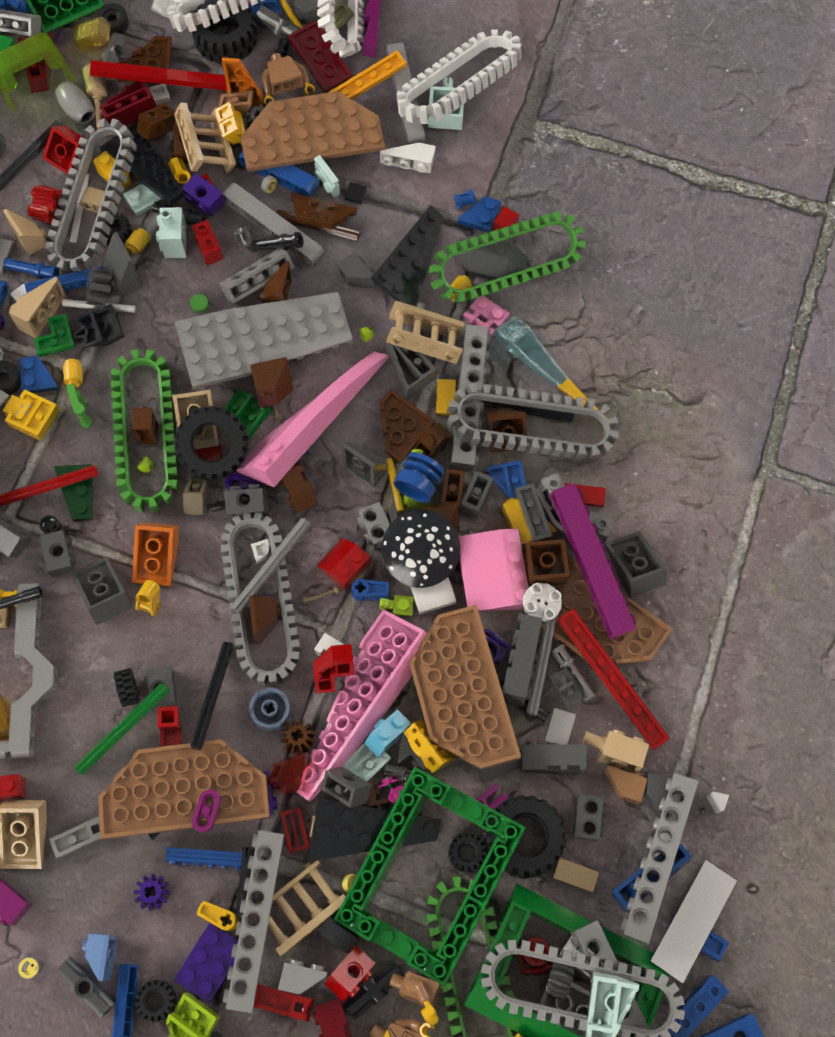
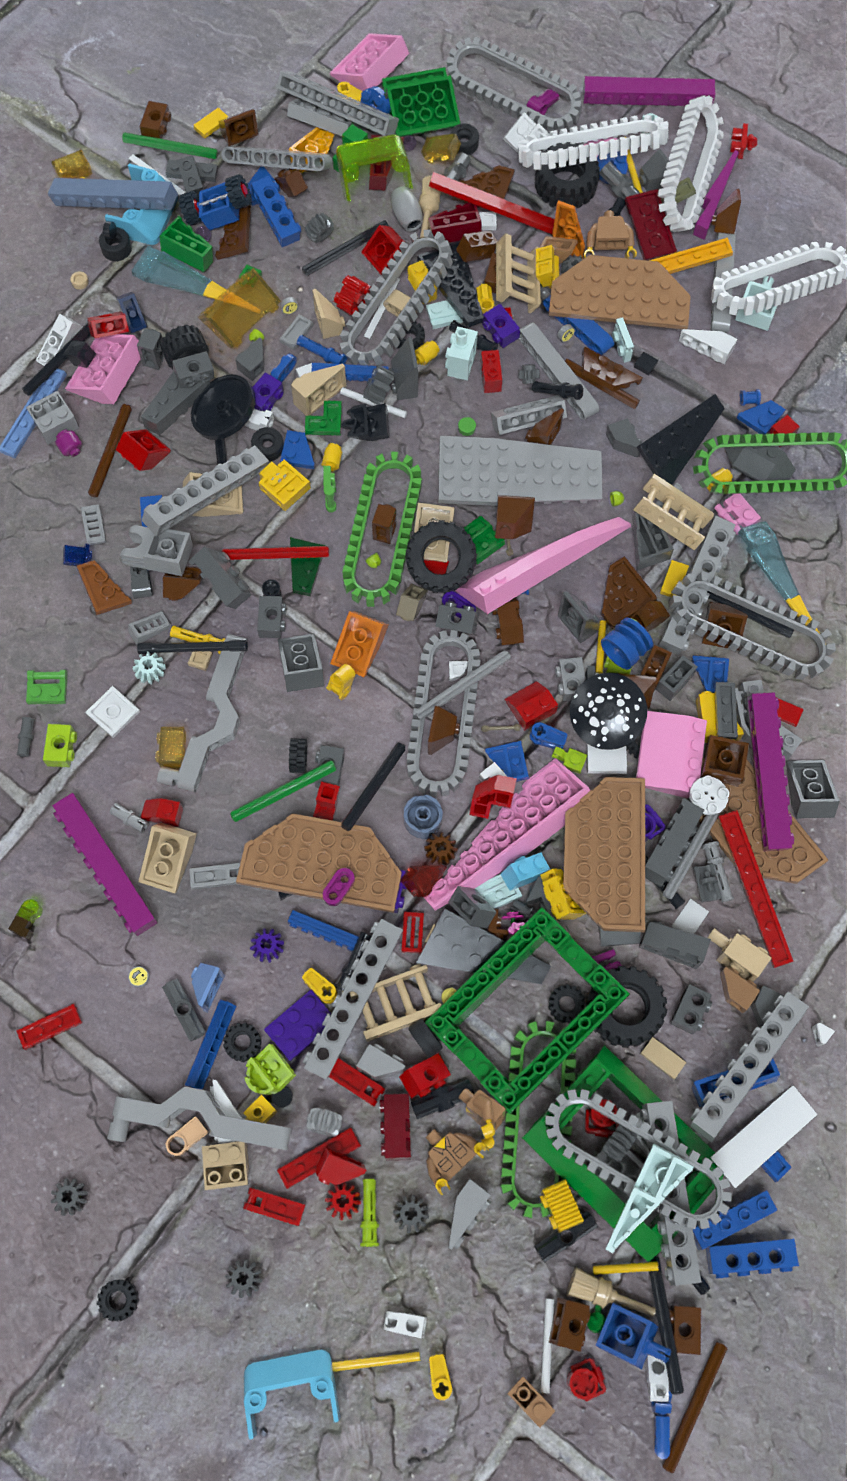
camera: 20 degrees right, 0 degrees up
none -> blue wing [485,741,529,782]
none -> reddish brown slope [711,189,741,234]

